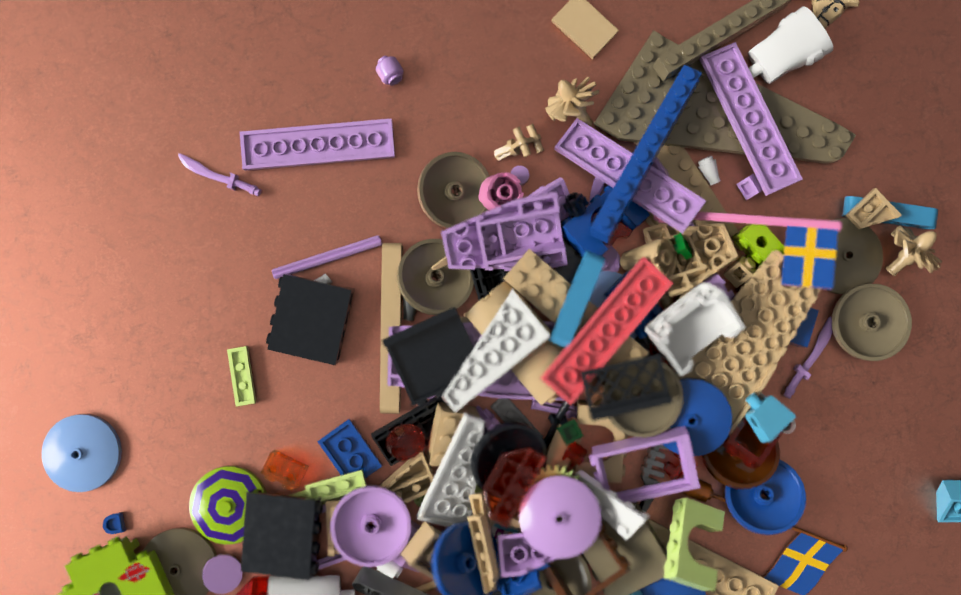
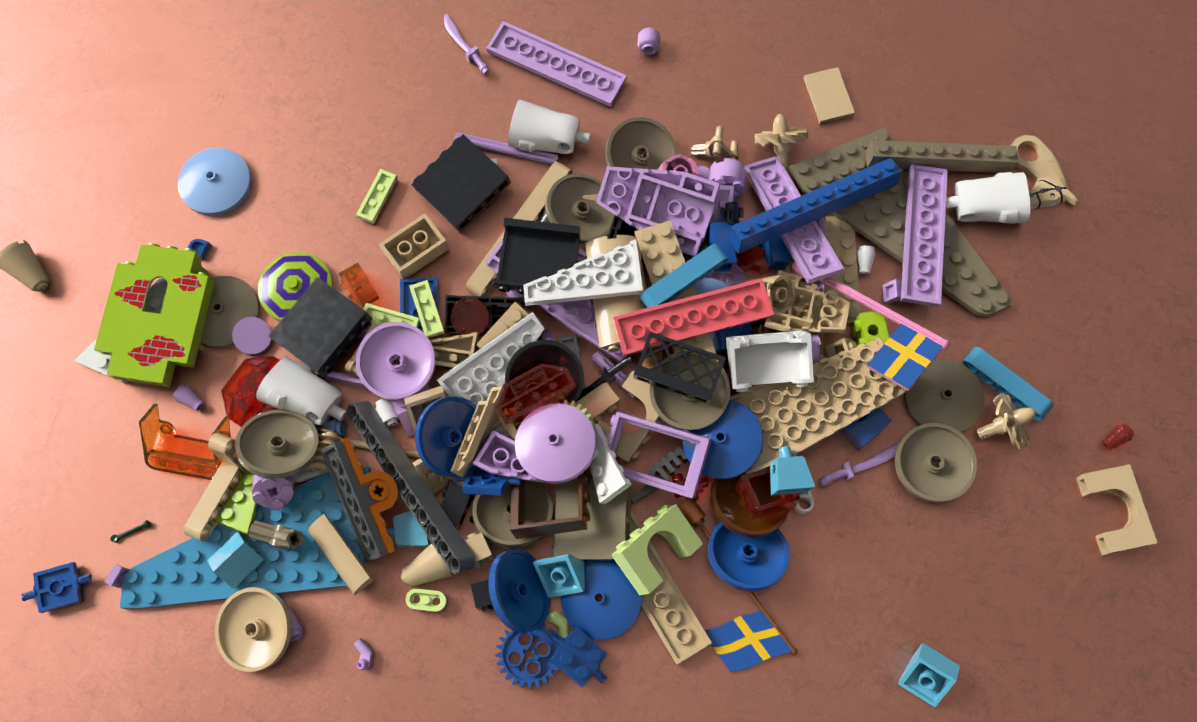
camera: 40 degrees right, 15 degrees down
dark green tile [556,419,584,446] -> none
clear red tile [562,442,587,467] -> none
green plate [674,233,693,260] -> none
tan wing [845,188,902,229] -> none
none -> tan brick [379,213,449,279]
none -> yellowish green plate [409,280,445,338]
none -> white torso [508,99,590,154]
none -> lavender brick [709,158,747,201]

